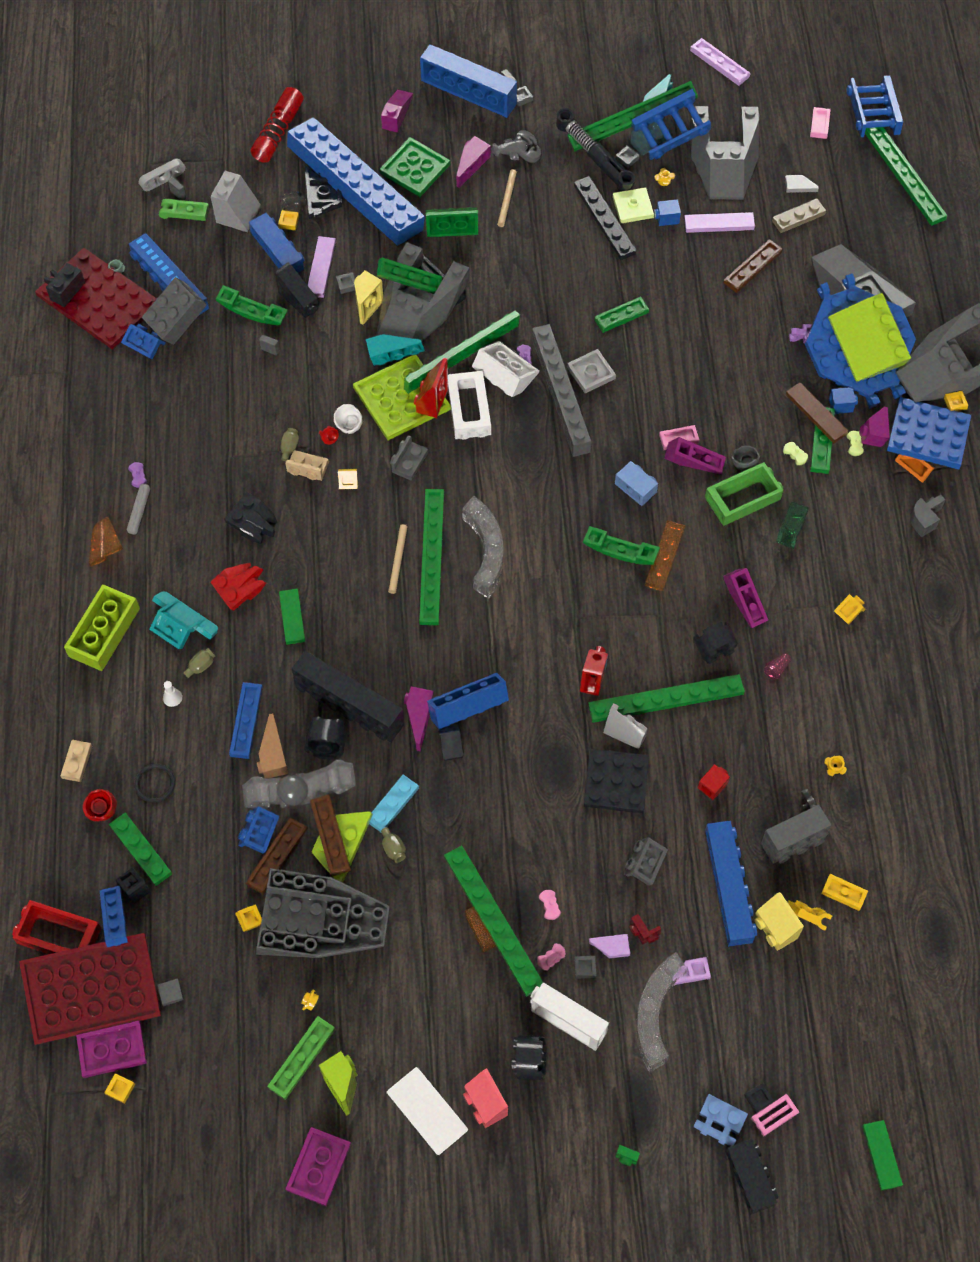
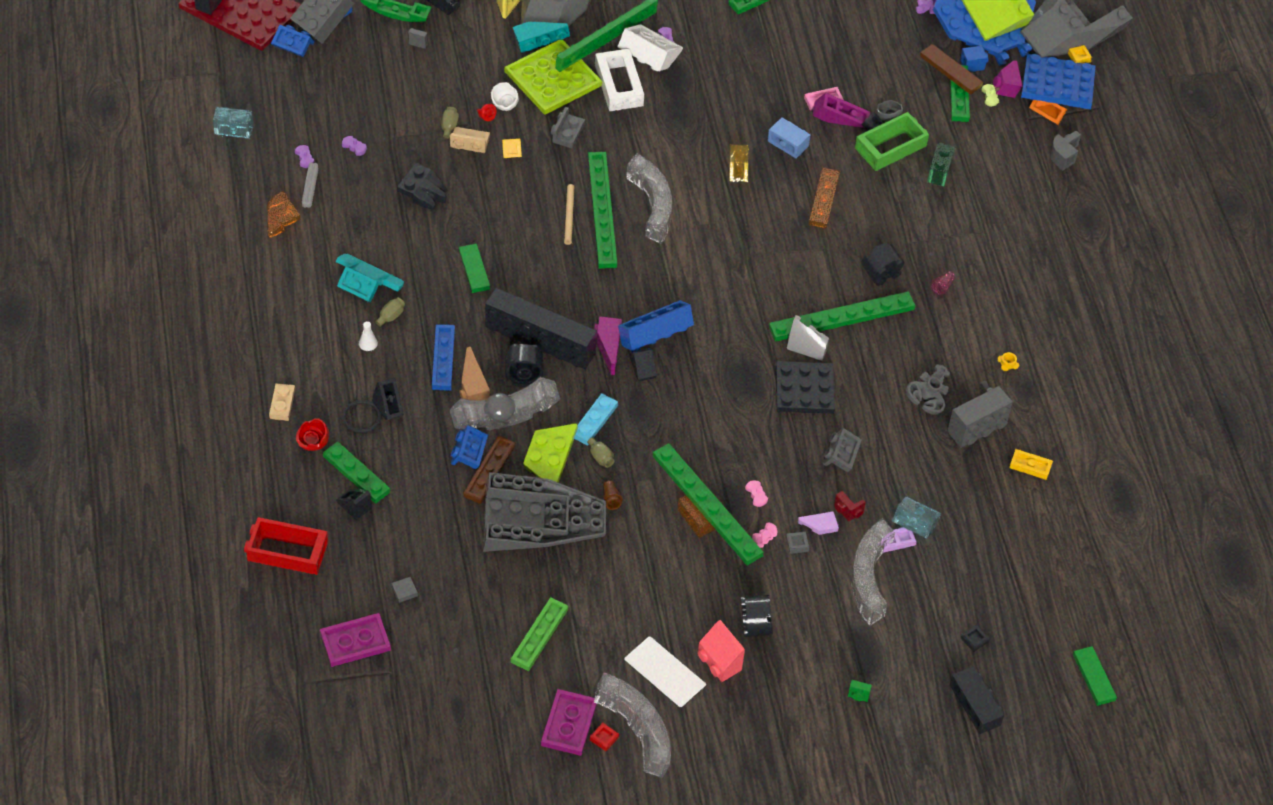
camera: 10 degrees left, 10 degrees down
dark red plate [19,933,162,1045] -> none
lime brick [64,584,140,671] -> none
blue plate [100,886,128,947] -> none
yellow plate [105,1074,135,1104] -> none
red plate [211,563,266,611] -> none
yellow plate [235,904,262,932] -> none
yellow plate [301,990,319,1011] -> none
reddish brown tile [310,794,351,877] -> none
lime slope [319,1051,358,1116] -> none
red slope [414,358,448,418] -> none
white piece [530,982,609,1051] -> none
dark grey brick [532,324,591,457] -> none
light grey plate [567,349,616,393] -> none
red torso [580,646,608,696] -> none
green slope [583,526,660,565] -> none
medium blue plate [694,1094,748,1146] -> none
red brick [698,764,730,800] -> none
blue brick [705,821,757,947] -> none
magenta slope [723,568,768,628] -> none
bright pink tile [751,1094,799,1137] -> none
light yellow slope [754,892,804,951] -> none
yellowish green piece [783,442,808,465] -> none
yellow plate [787,900,832,930] -> none
yellow bracket [834,594,865,624] -> none
none -> clear light blue brick [213,107,253,138]
none -> medium lavender piece [342,136,367,156]
none -> black slope [372,377,404,420]
none -> red tile [590,723,619,751]
none -> clear brick [594,673,671,778]
none -> reddish brown cone [603,481,623,510]
none -> clear yellow slope [729,144,749,182]
none -> black tile [861,112,885,131]
none -> clear light blue brick [892,497,941,538]
none -> dark grey animal [905,364,950,415]

